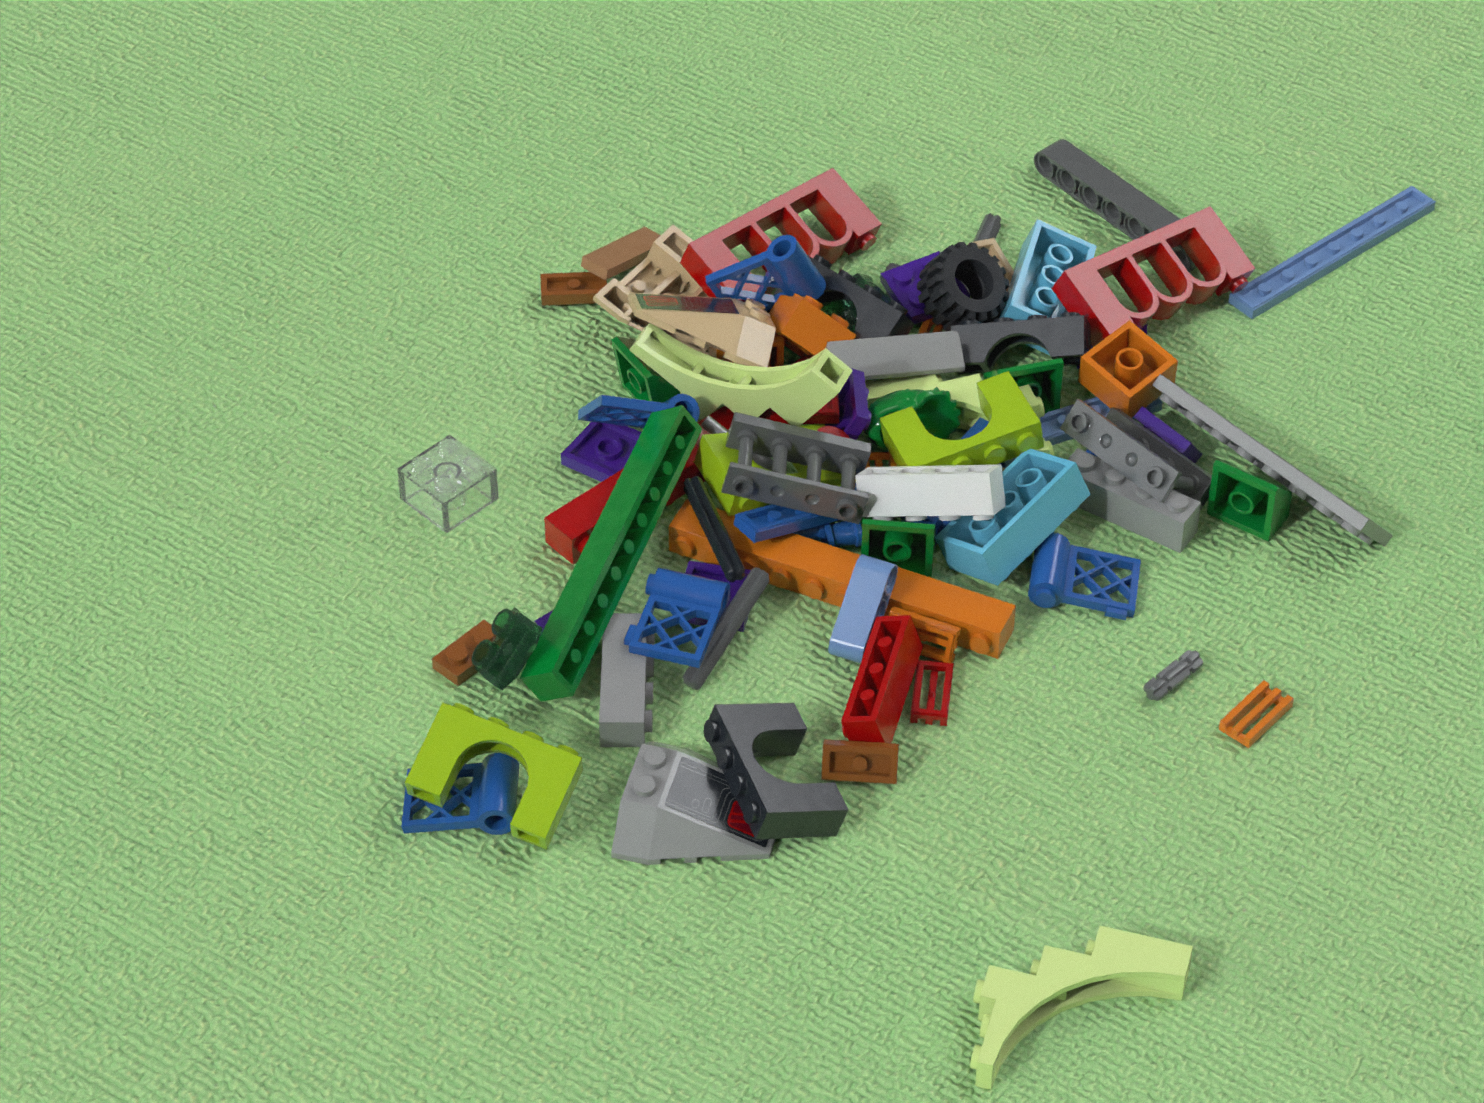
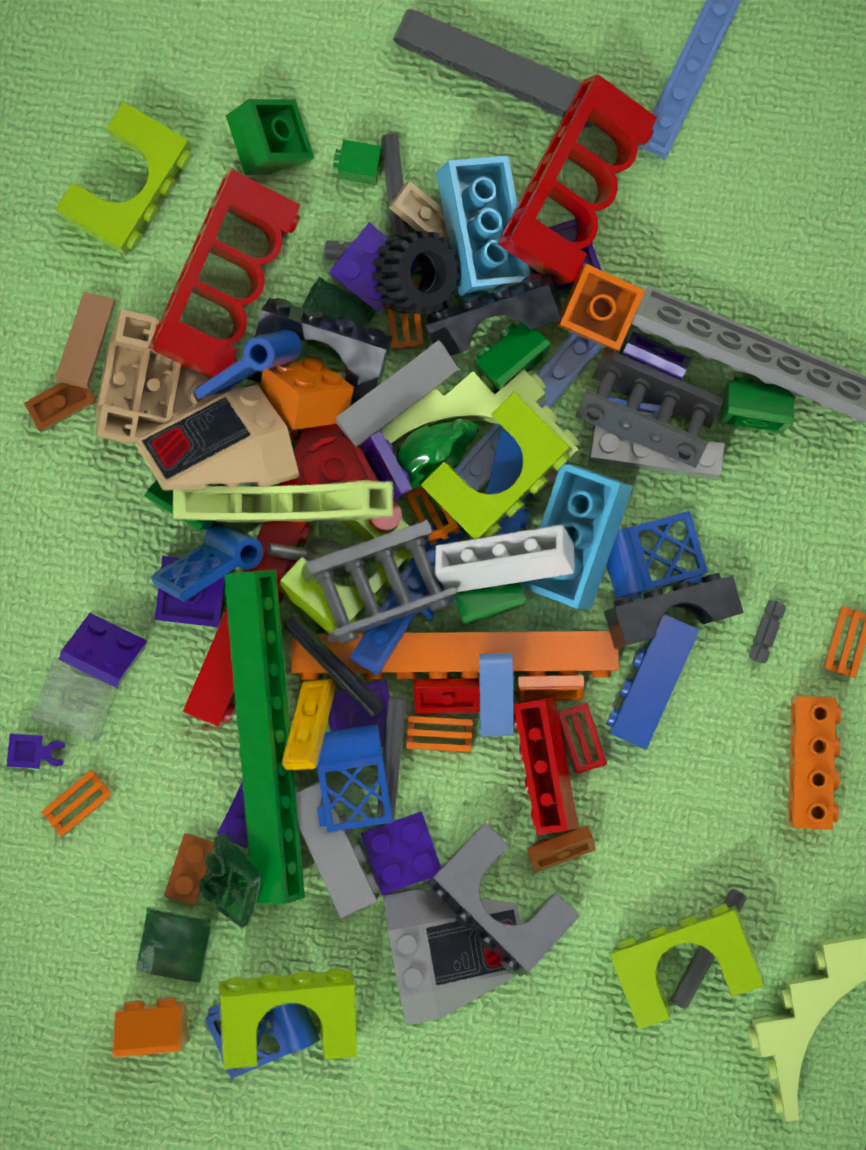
camera: 20 degrees left, 40 degrees up
none -> dark purple plate [7,733,65,769]
none -> orange tile [41,770,113,837]
none -> lime arch [56,101,193,256]
none -> dark purple plate [58,613,147,688]
none -> orange slope [113,997,189,1058]
none -> clear green slope [136,906,212,983]
none -> green slope [226,99,315,175]
none -> yellow tile [282,679,336,770]
none -> green brick [333,139,382,186]
none -> dark purple plate [360,811,441,895]
none -> orange tile [406,716,473,752]
none -> red plate [414,678,480,714]
none -> black arch [604,572,744,649]
none -> blue brick [606,614,699,750]
none -> lime arch [610,903,765,1030]
none -> dark grey axle [671,889,747,1009]
none -> orange brick [788,696,841,830]

